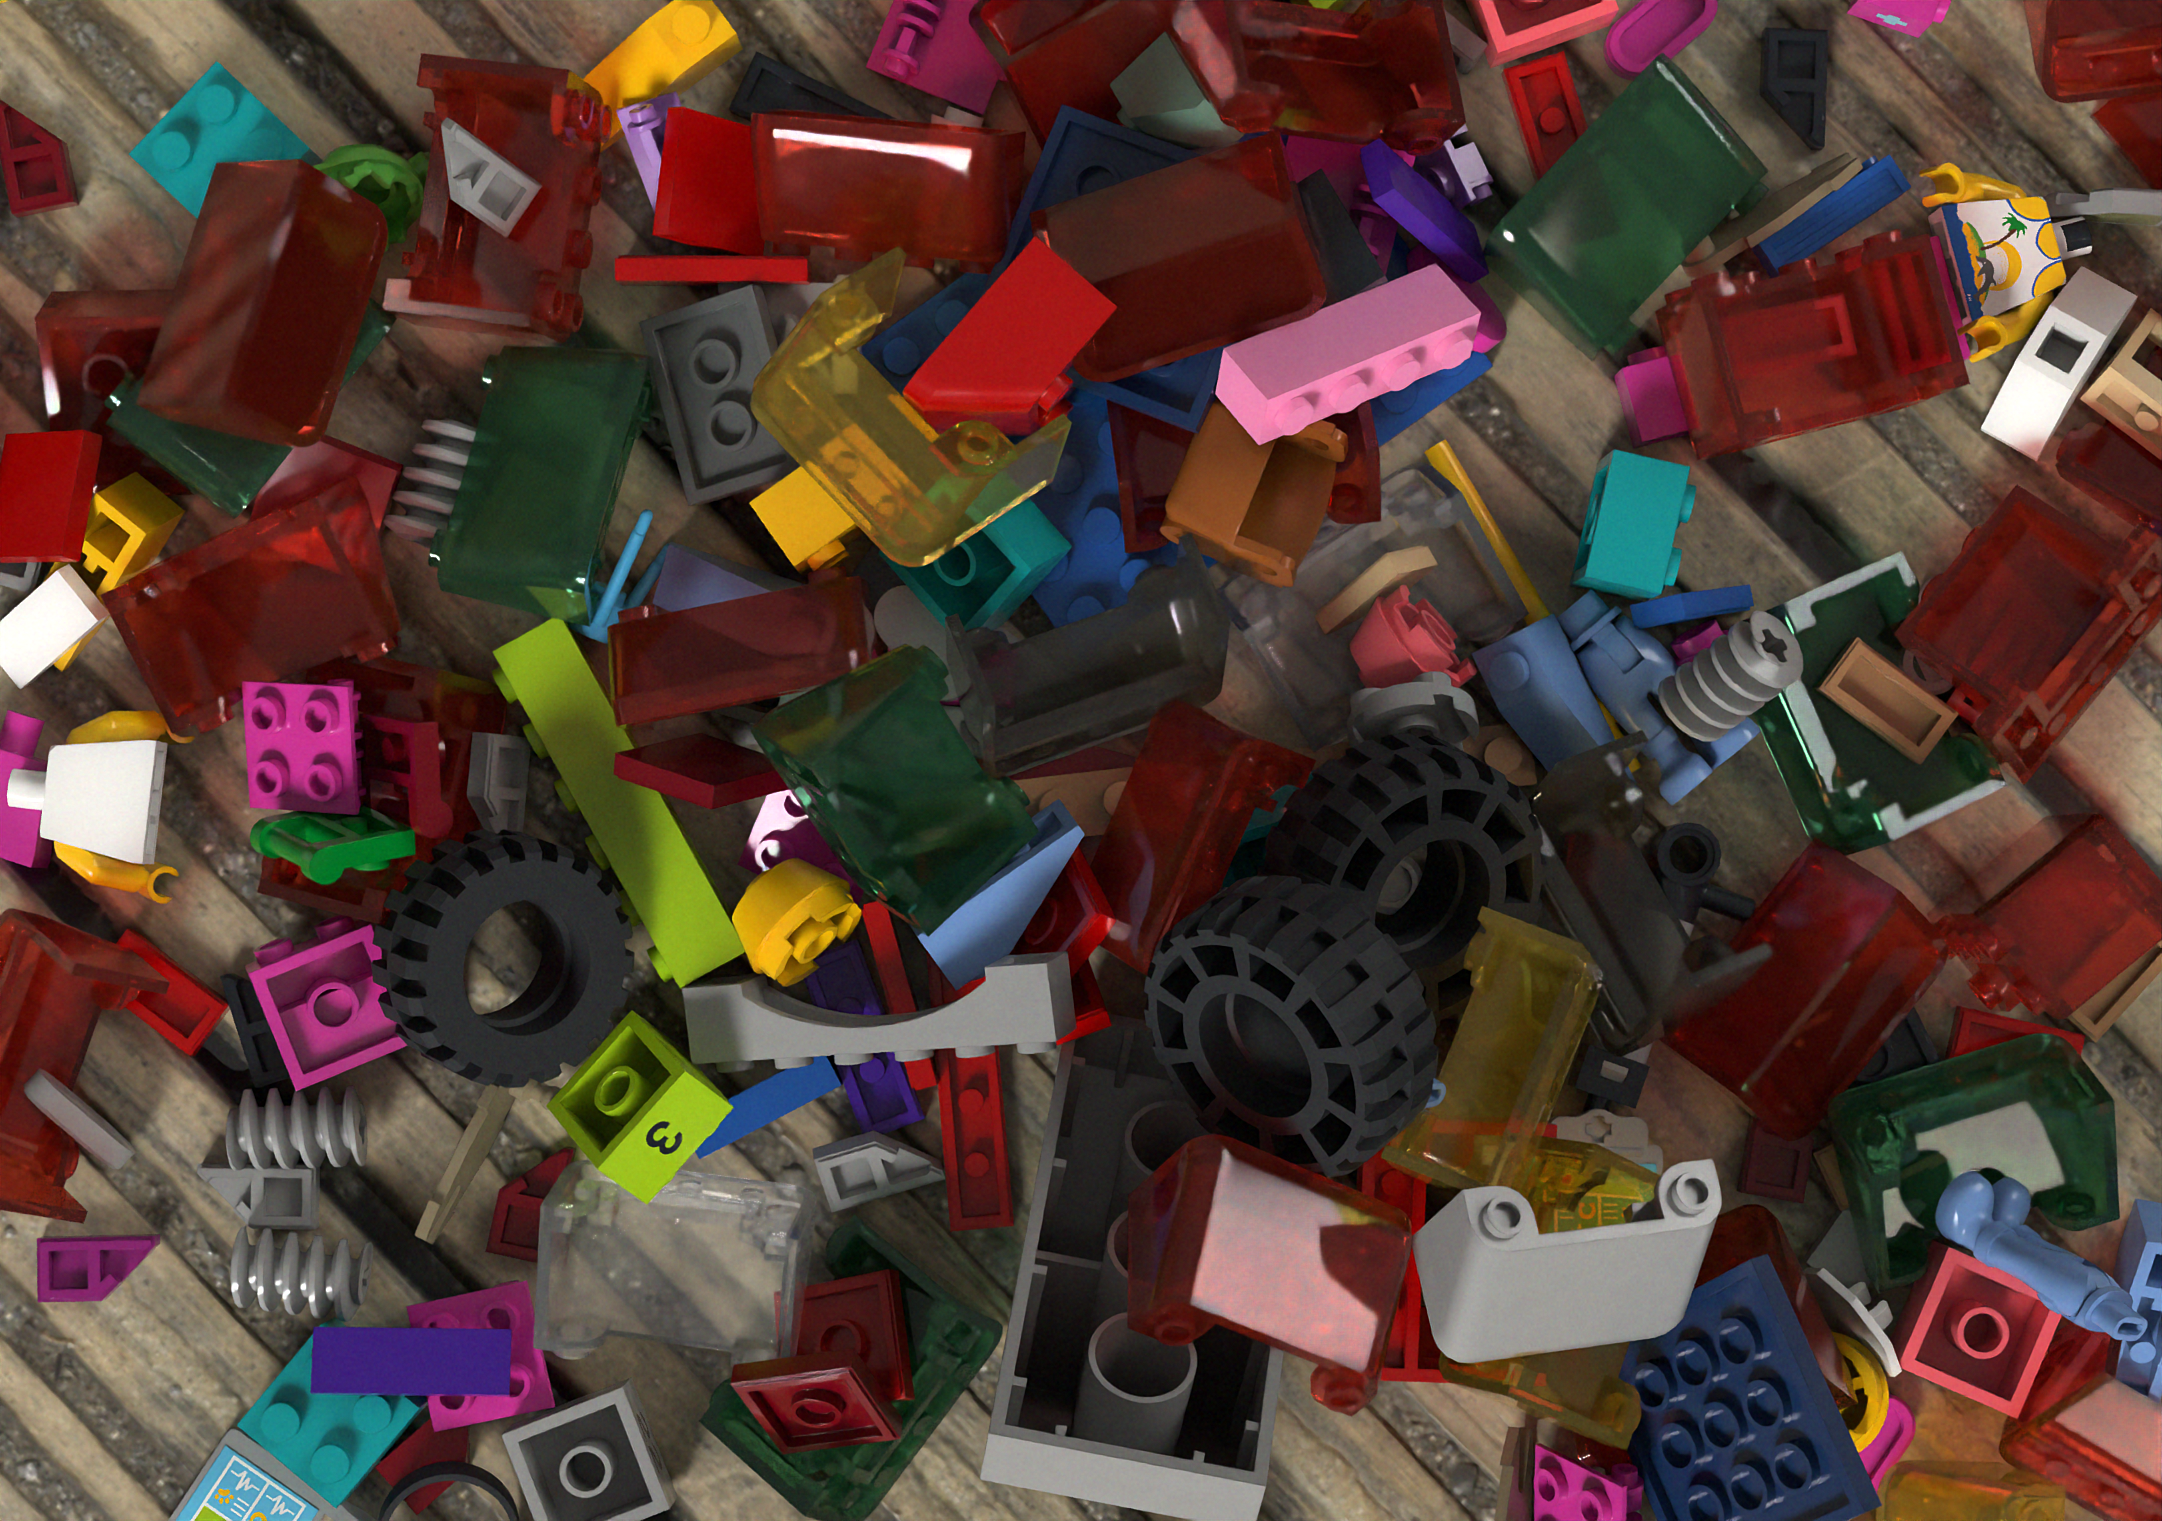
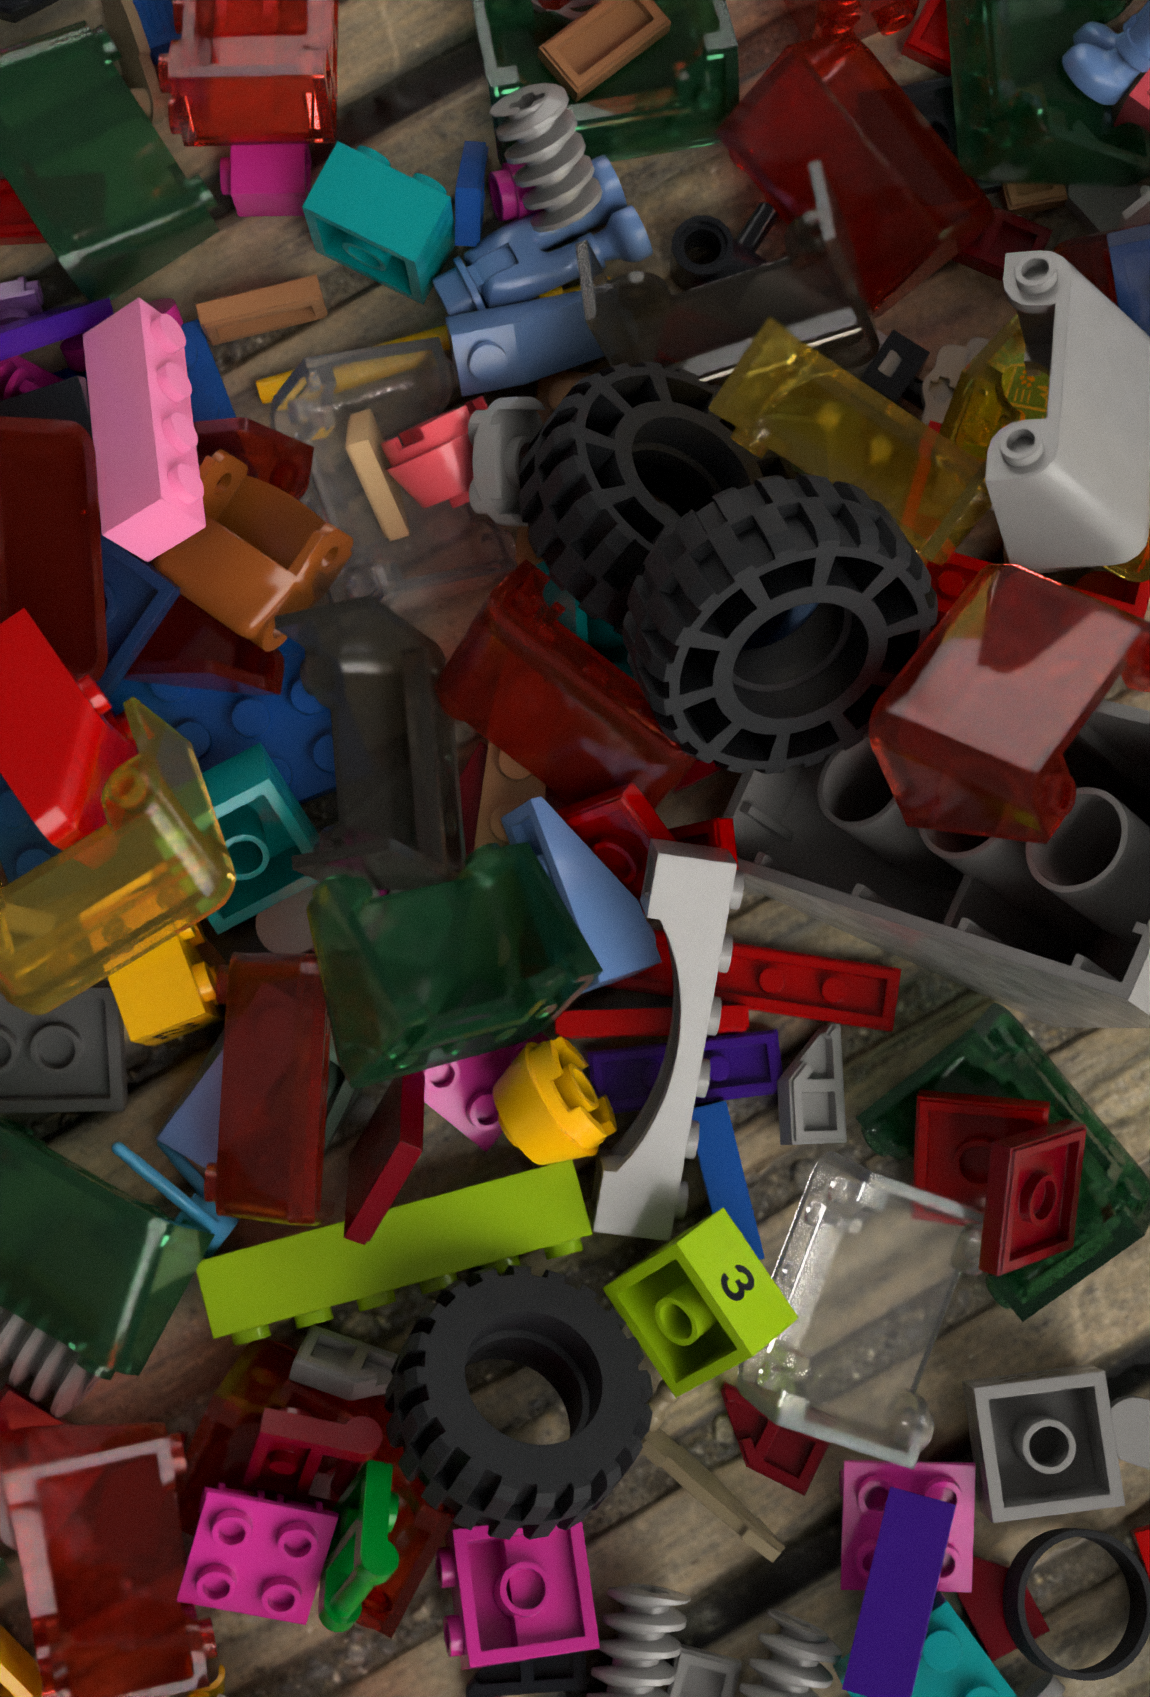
camera: 75 degrees left, 5 degrees down
none -> medium nougat tile [195,274,328,346]

